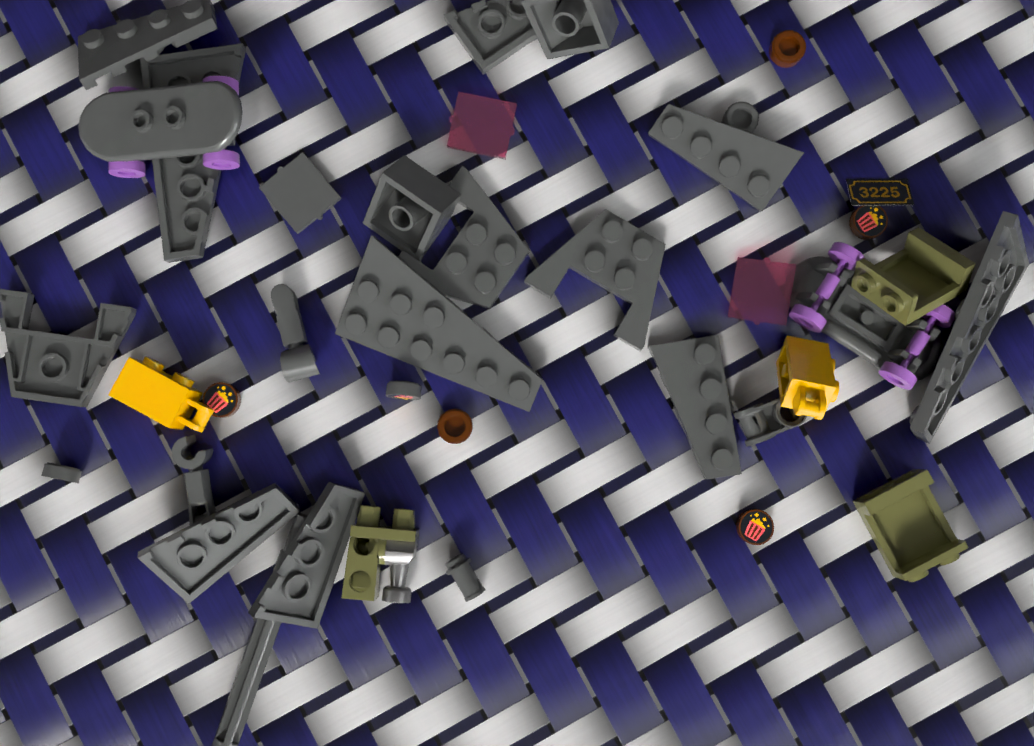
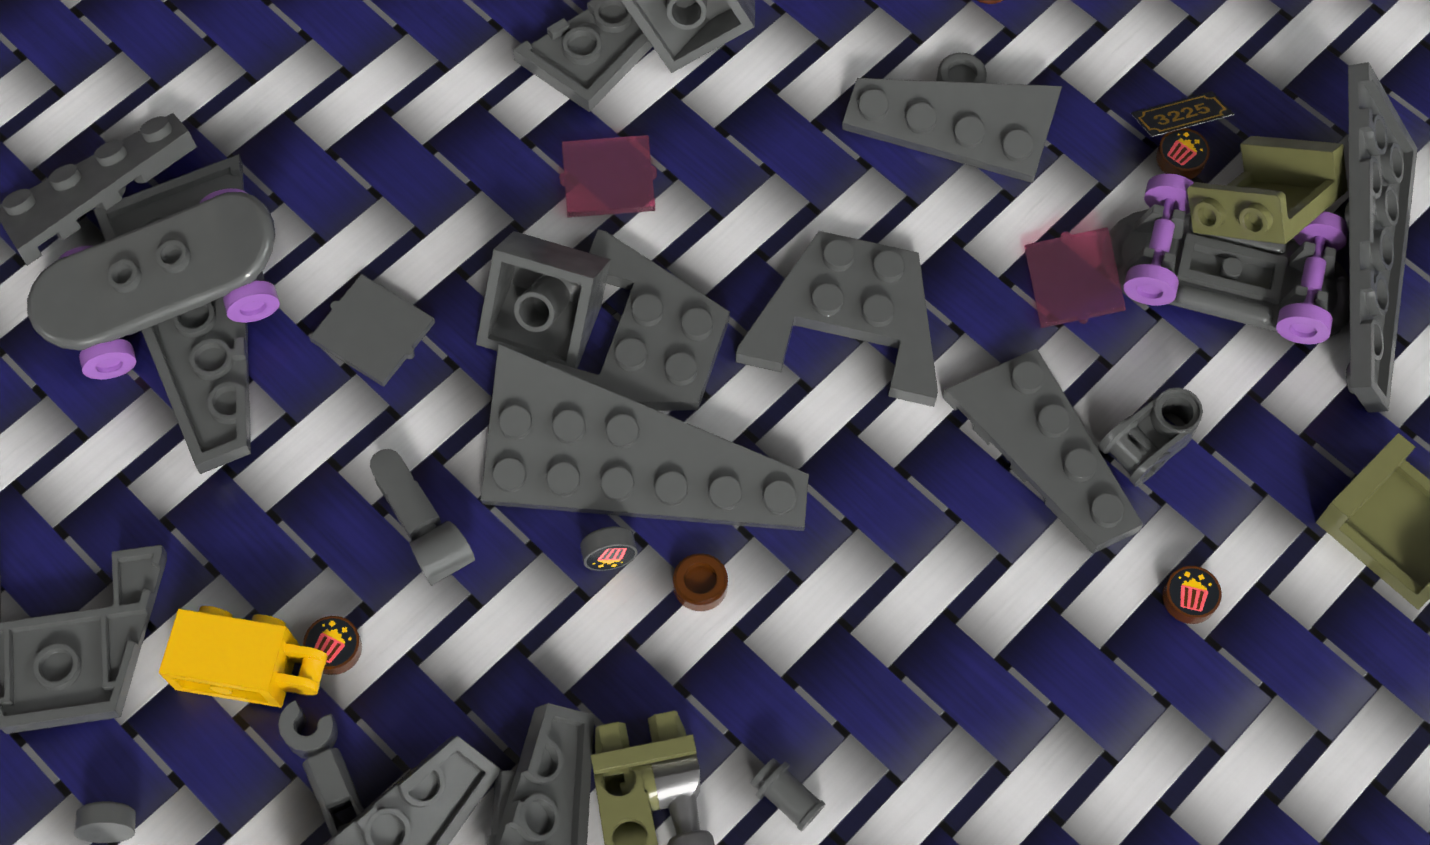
camera: 20 degrees left, 20 degrees down
yellow brick [776,335,839,420] -> none

